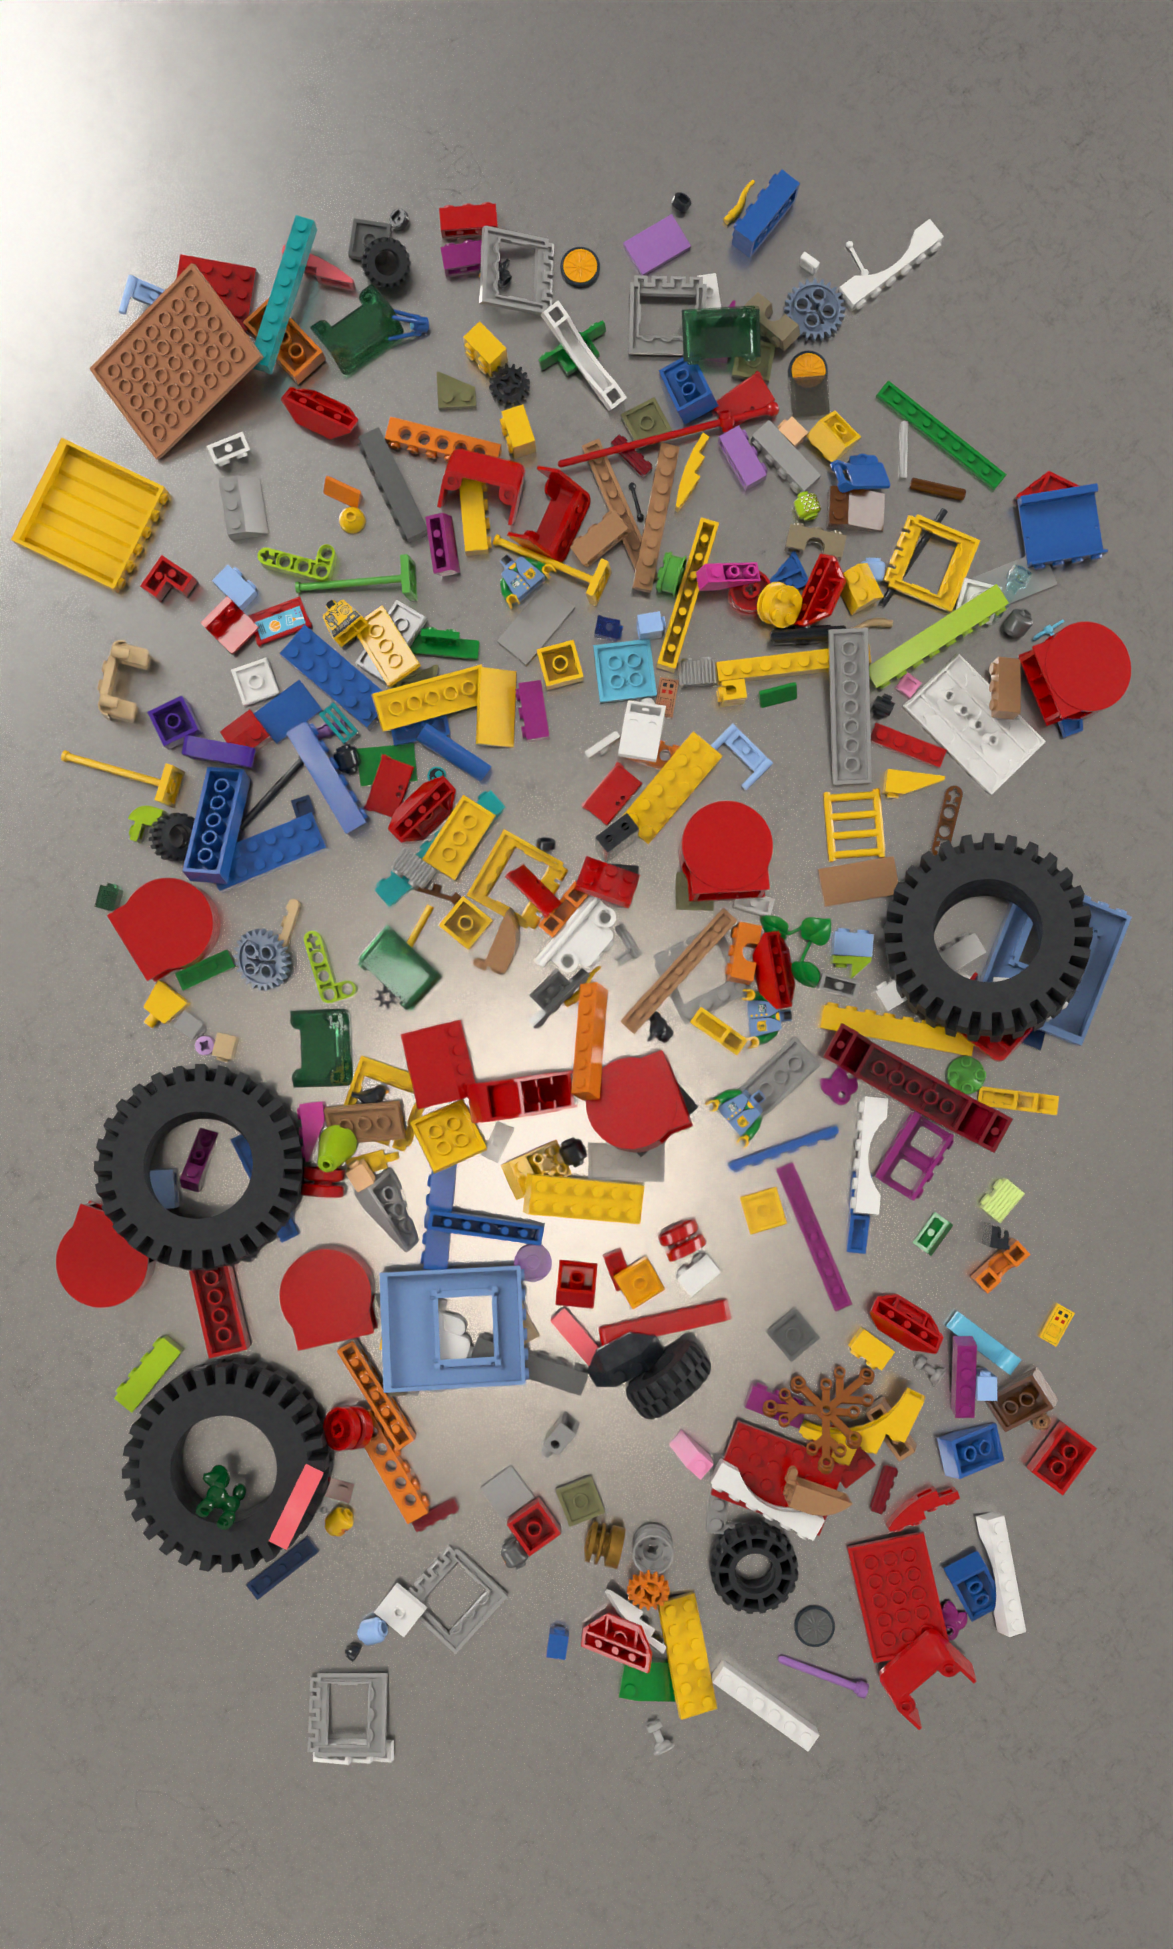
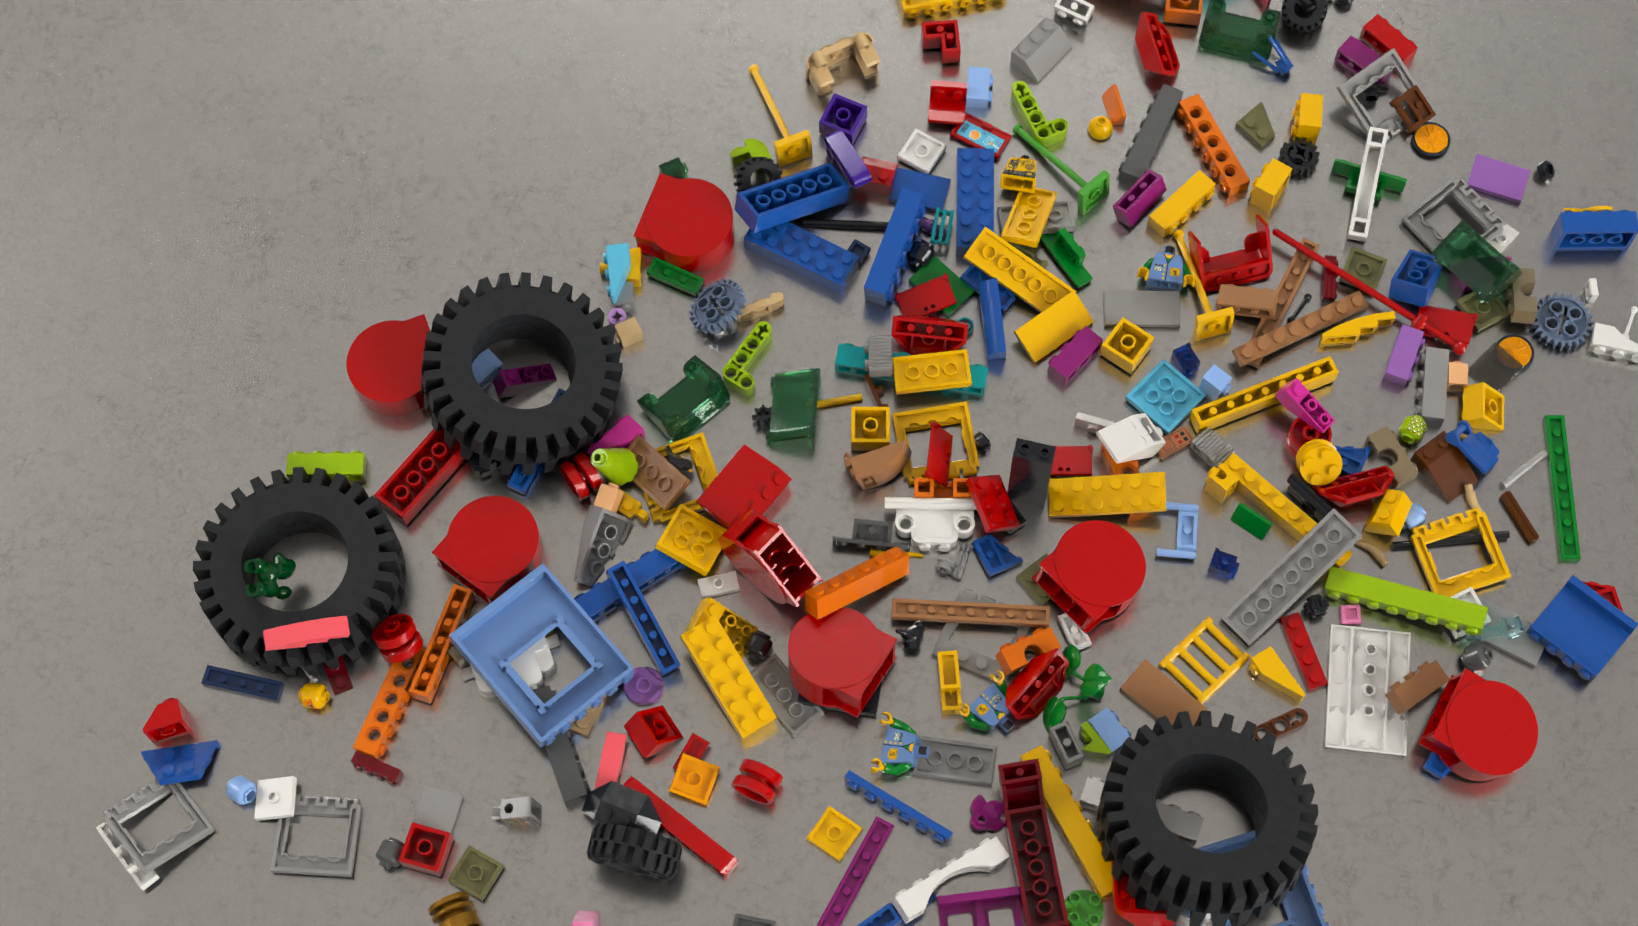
camera: 55 degrees right, 20 degrees down
black hinge [345,1644,362,1662] -> none
red windscreen [437,448,526,526] -> none
bright green wheel [656,551,687,597] -> none
white brick [676,1252,721,1297] -> none
none -> blue wing [141,740,220,785]
none -> red slope [143,698,192,743]
none -> medium azure slope [603,243,631,304]
none -> blue wing [972,534,1023,577]
none -> clear blue brick [1208,548,1240,579]
none -> reddish brown plate [1389,84,1436,133]
none -> tan animal [1464,484,1491,526]

